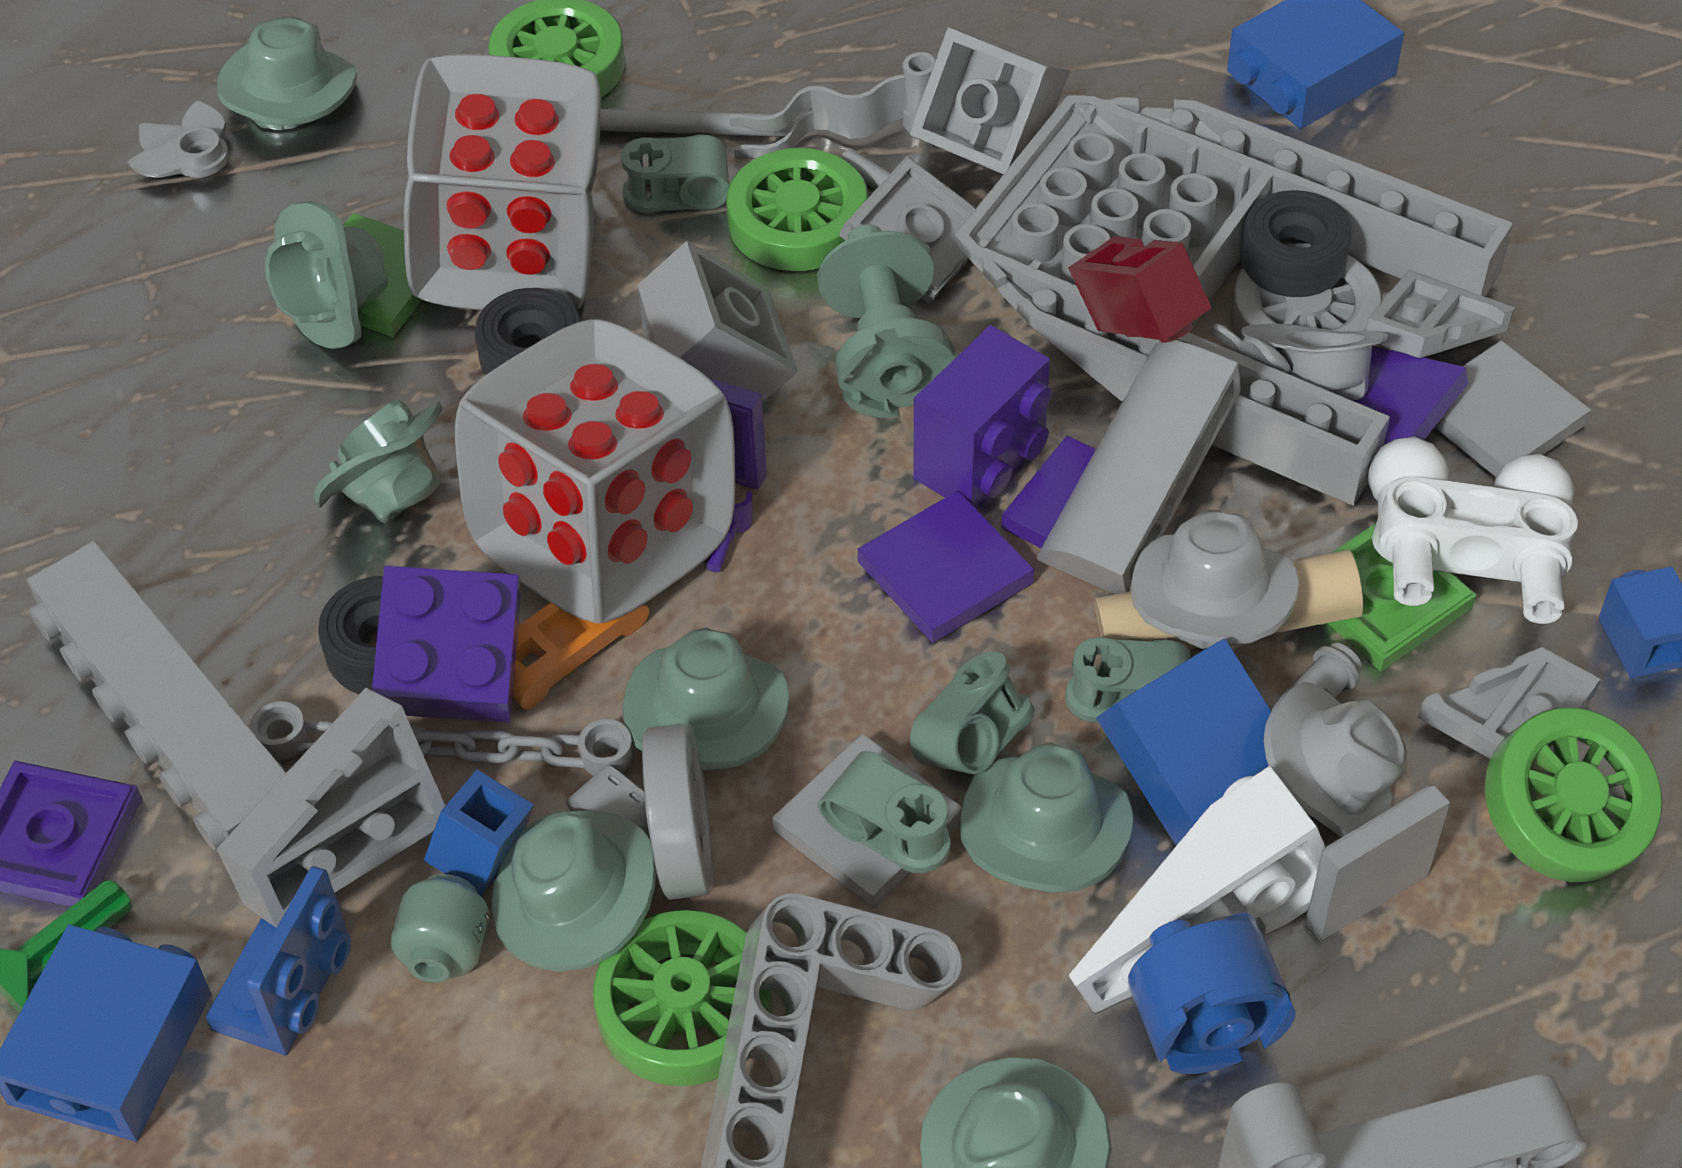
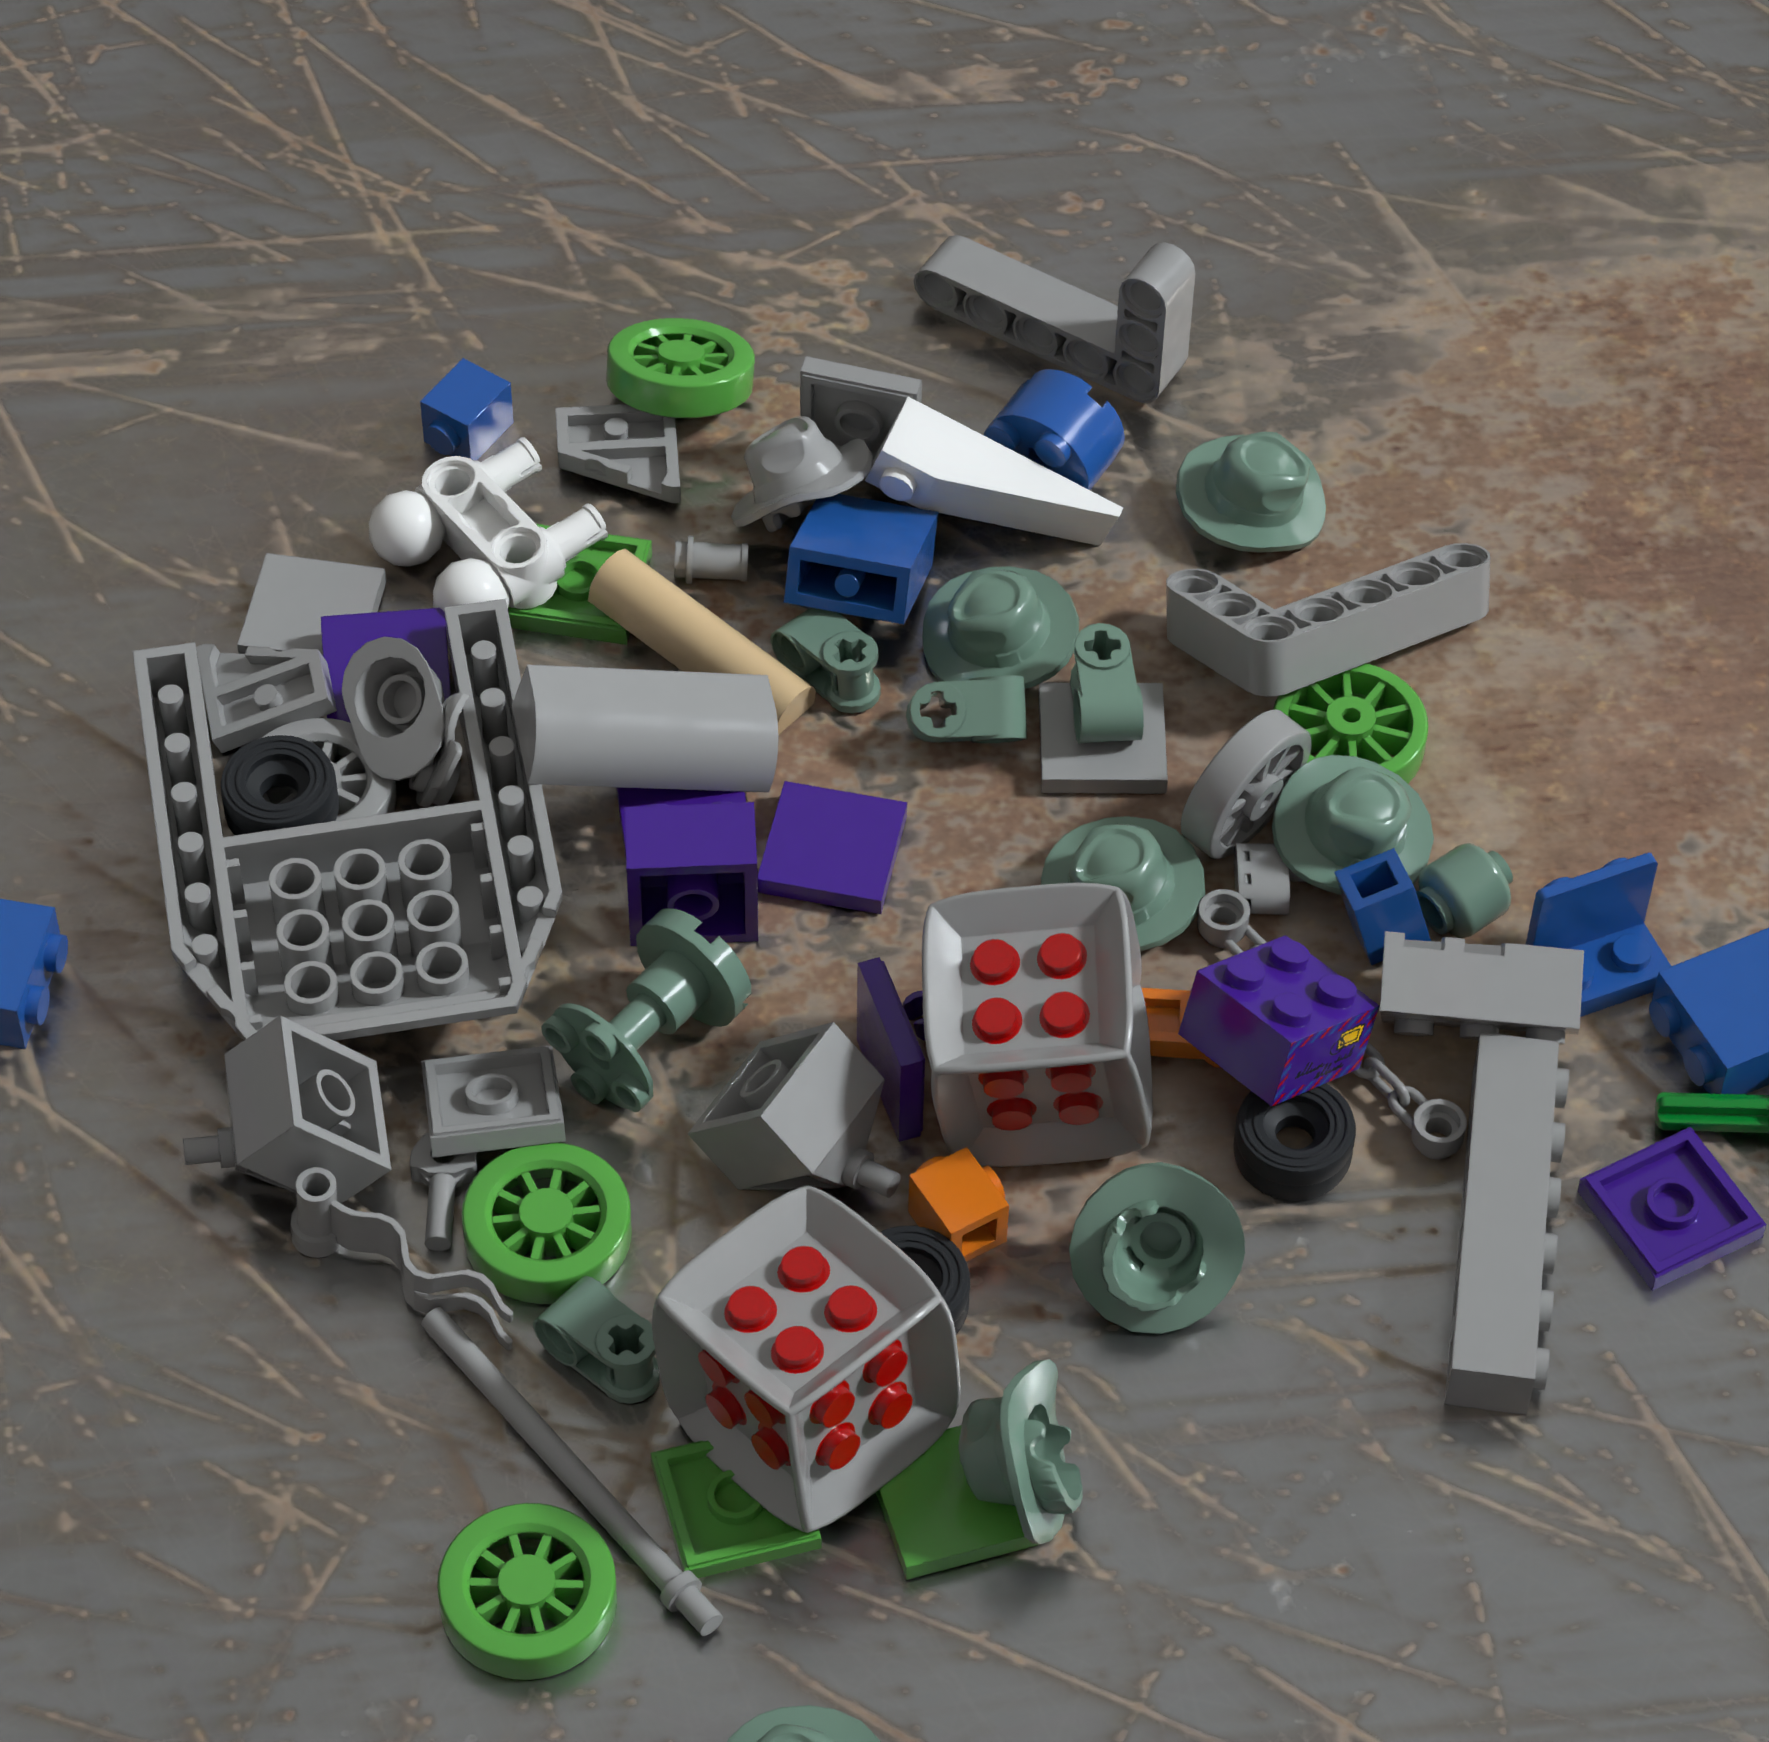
camera: 135 degrees left, 0 degrees up
dark red brick [1068,236,1212,343] -> none
light grey hat [1130,510,1299,649] -> none

